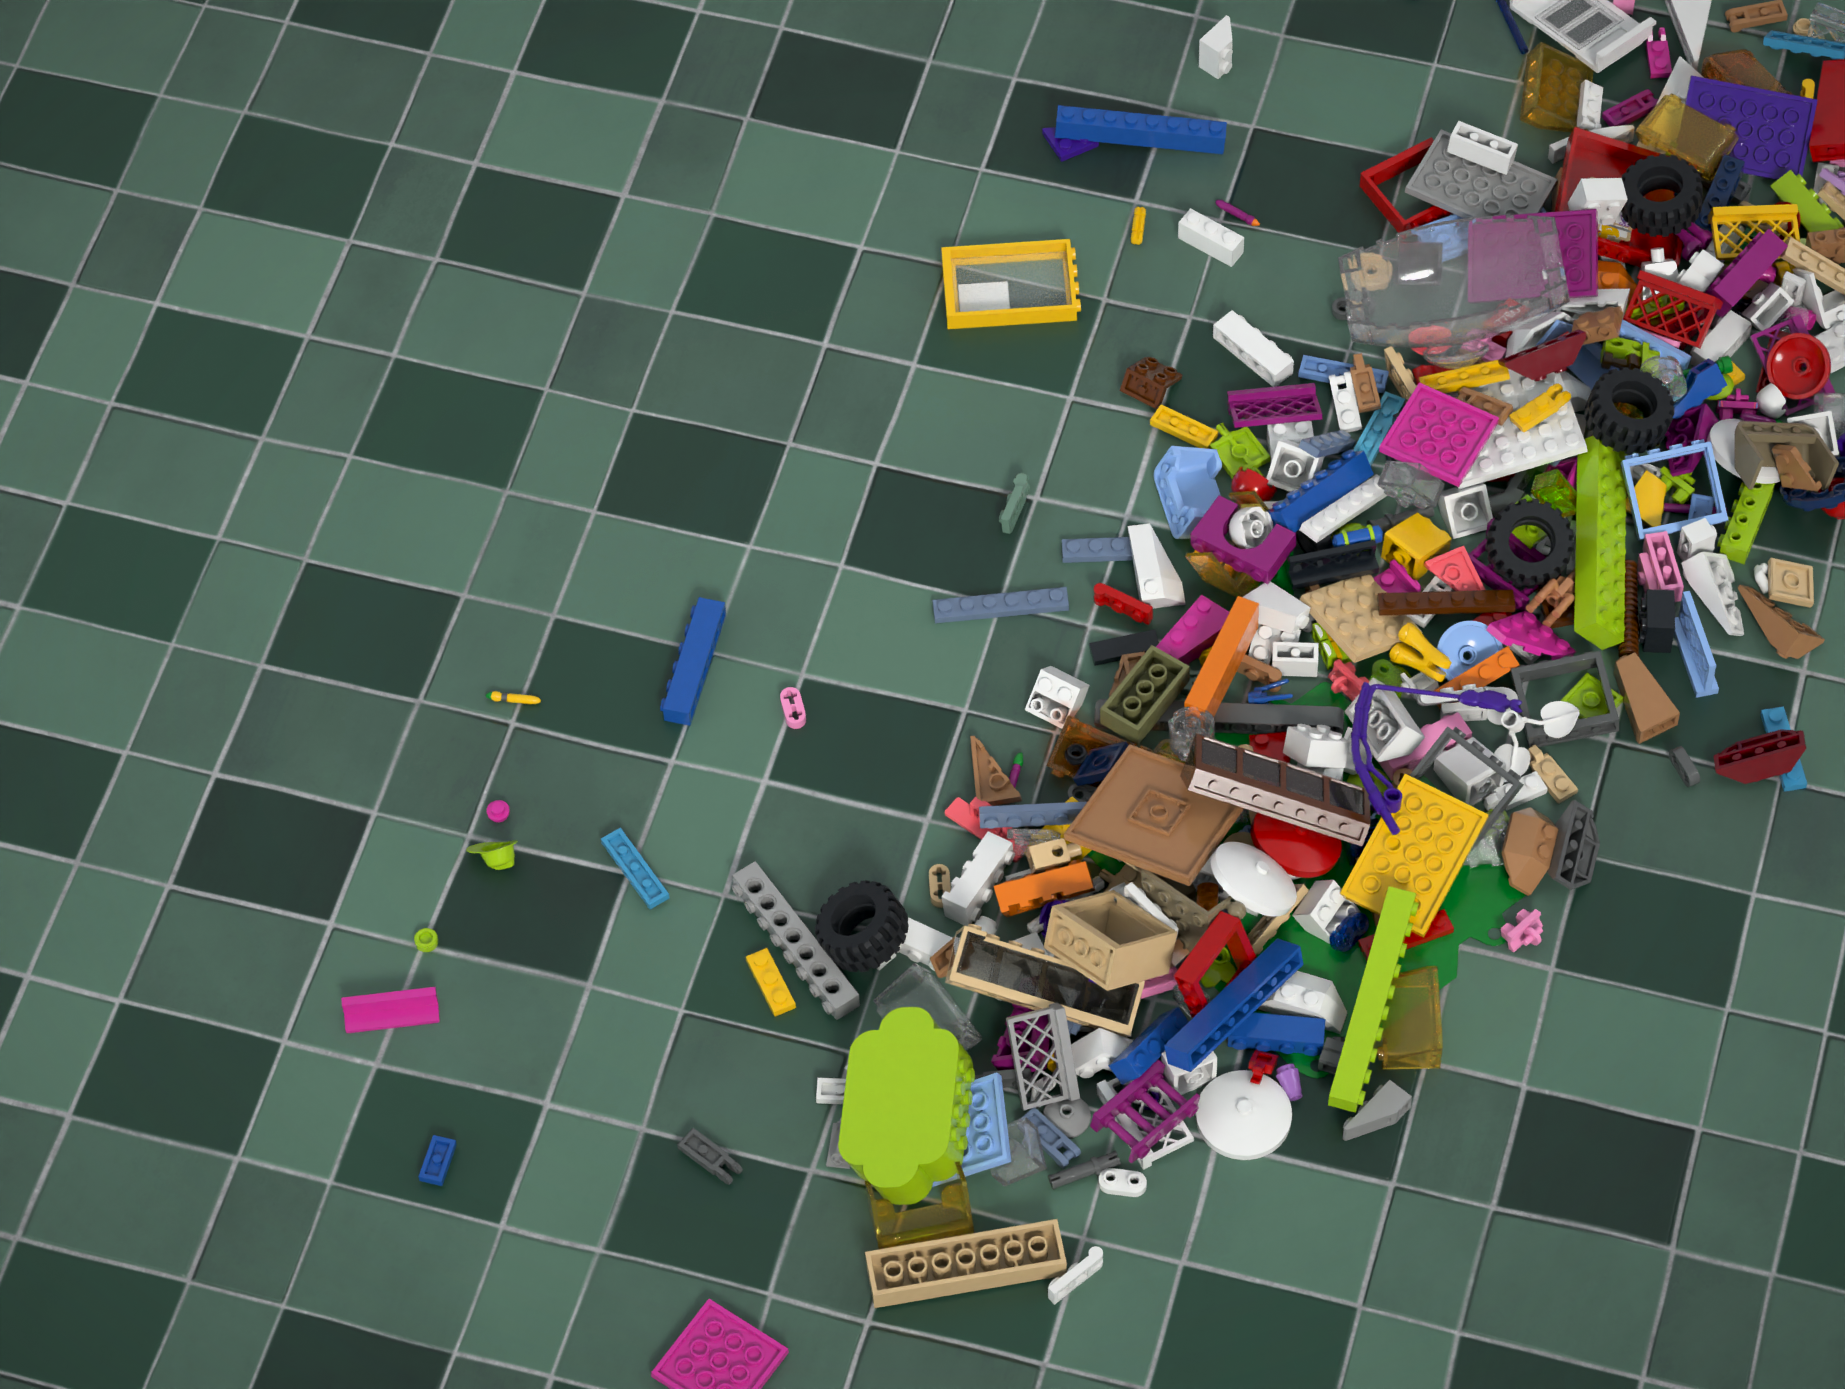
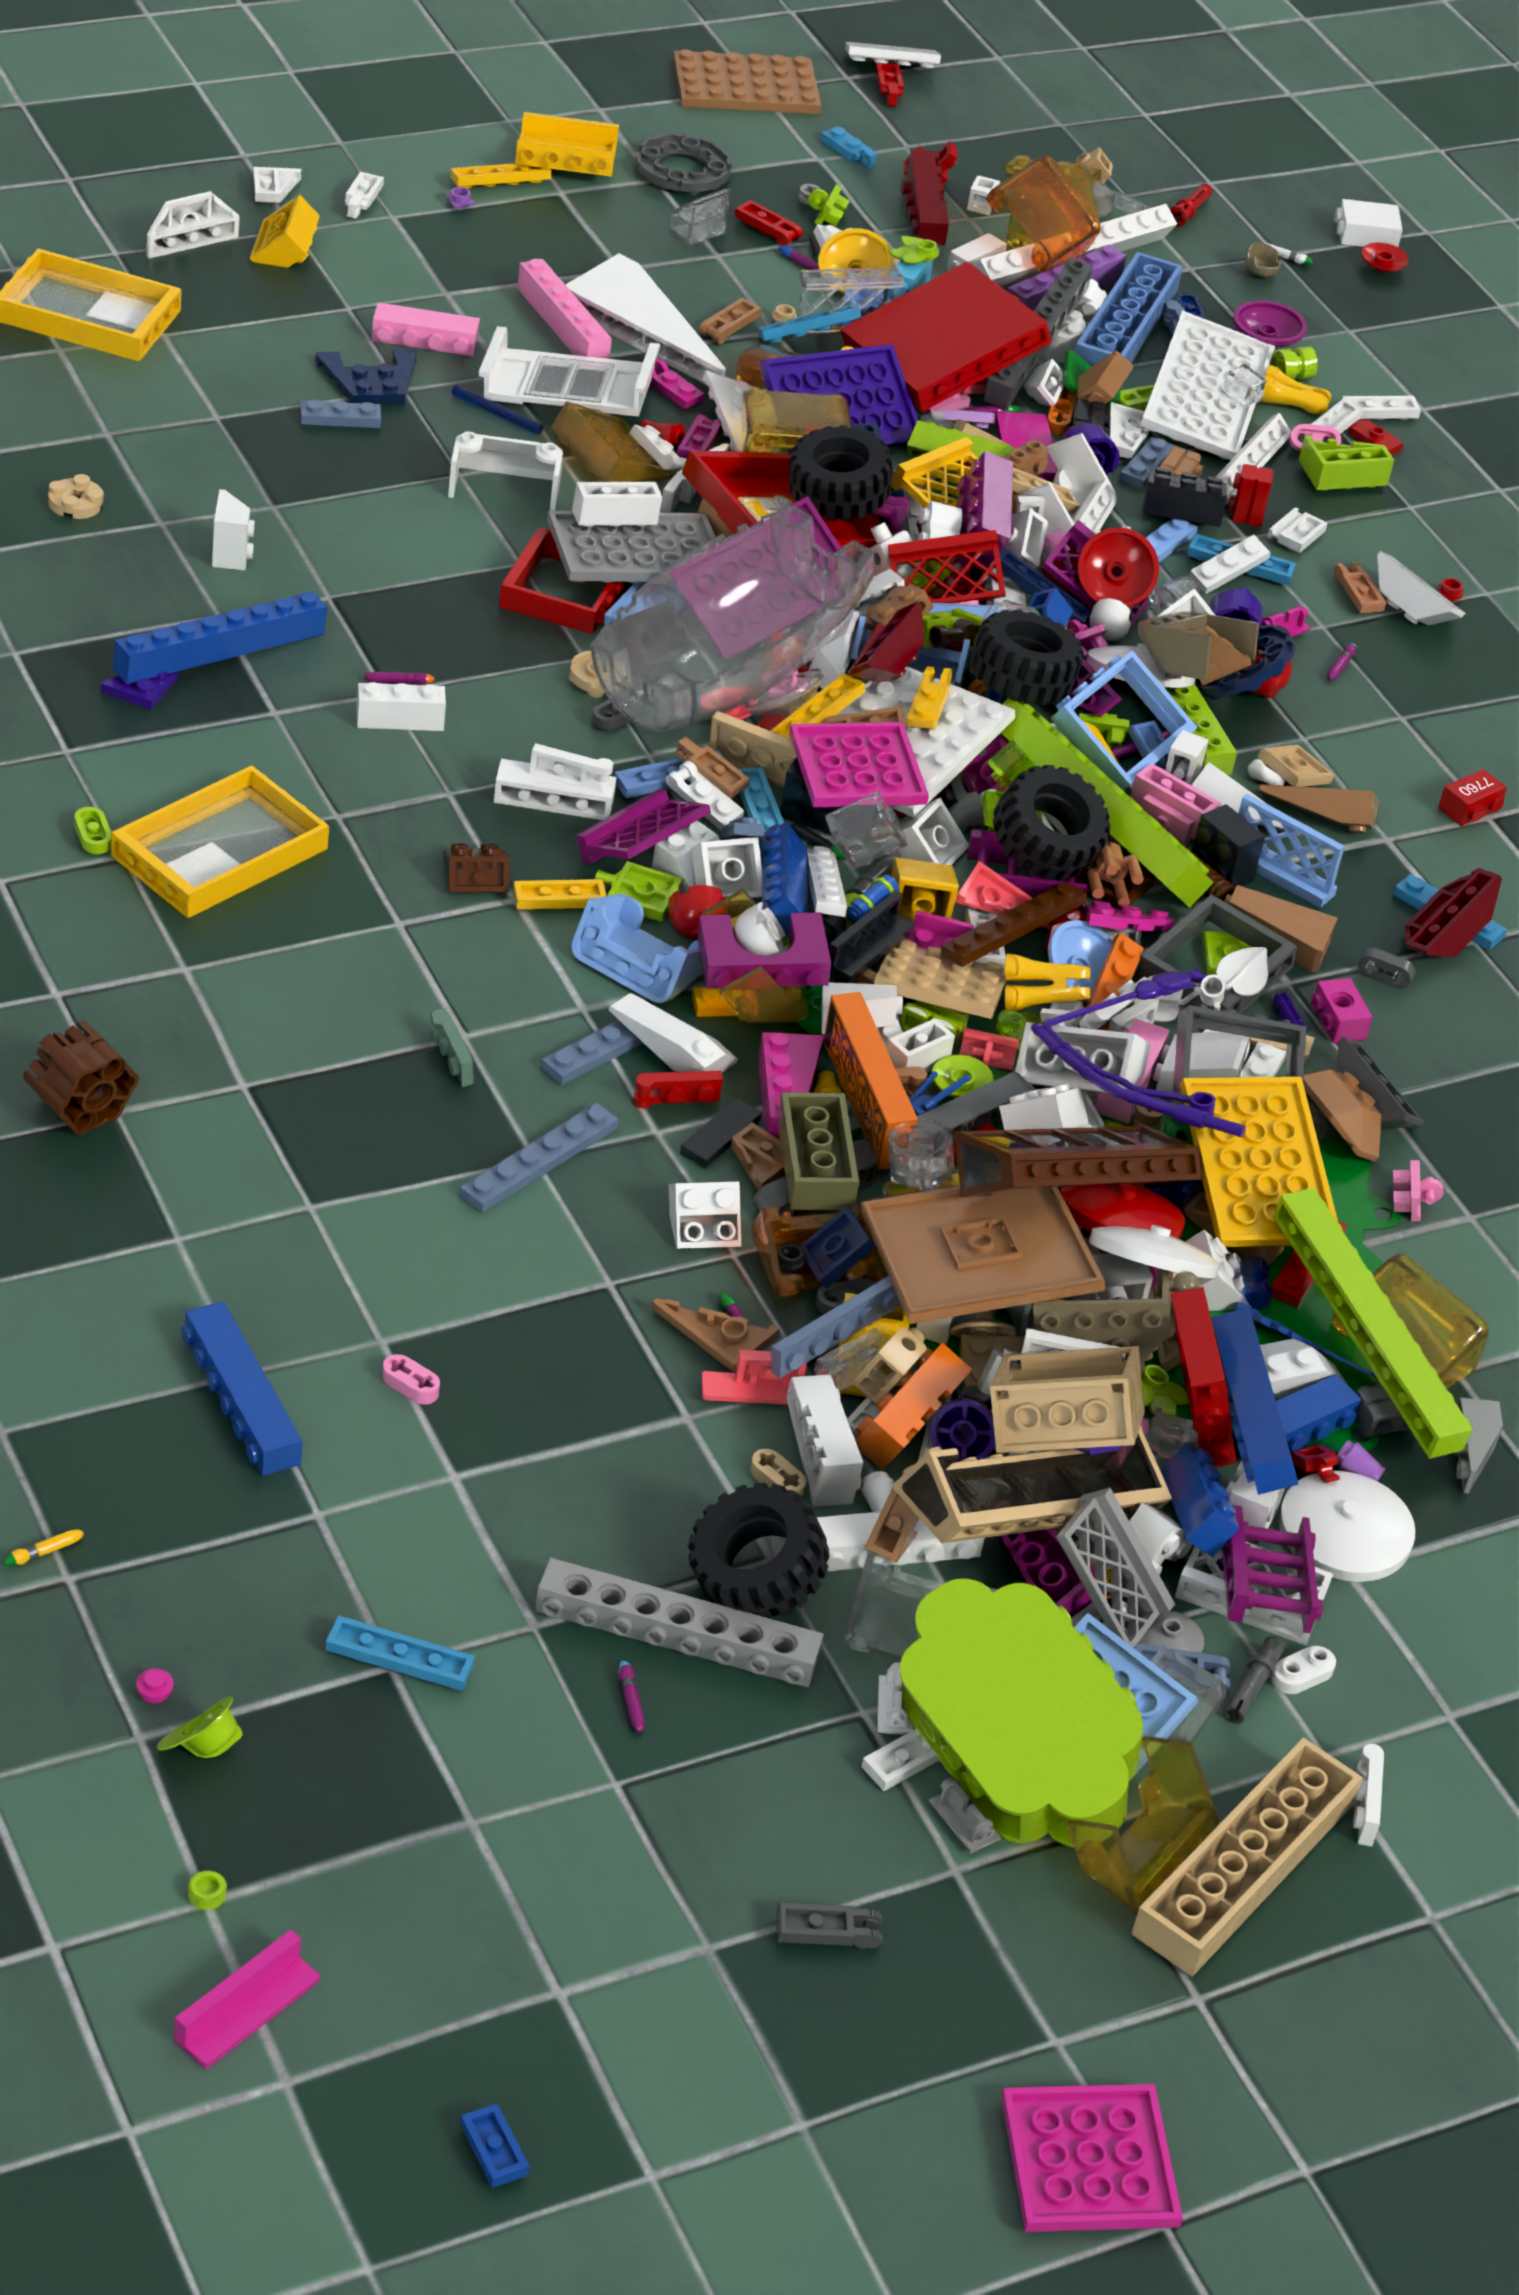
camera: 50 degrees left, 15 degrees down
yellow plate [746,948,796,1017] -> none
yellow axle [1131,207,1146,245] -> none
white brick [1568,178,1628,225] -> none
magenta piece [1740,413,1784,423] -> none
none -> reddish brown piece [23,1021,139,1135]
none -> lime plate [74,807,111,855]
none -> white windscreen [448,432,563,511]
none -> white plate [529,743,613,792]
none -> magenta piece [618,1661,645,1732]
none -> red cone [641,419,686,449]
none -> lime dish [932,1055,993,1098]
none -> dark blue plate [1000,548,1091,624]
none -> blue sword [1234,1302,1378,1380]
none -> dark purple axle [1272,992,1308,1033]
none -> dark pink brick [1311,978,1373,1043]

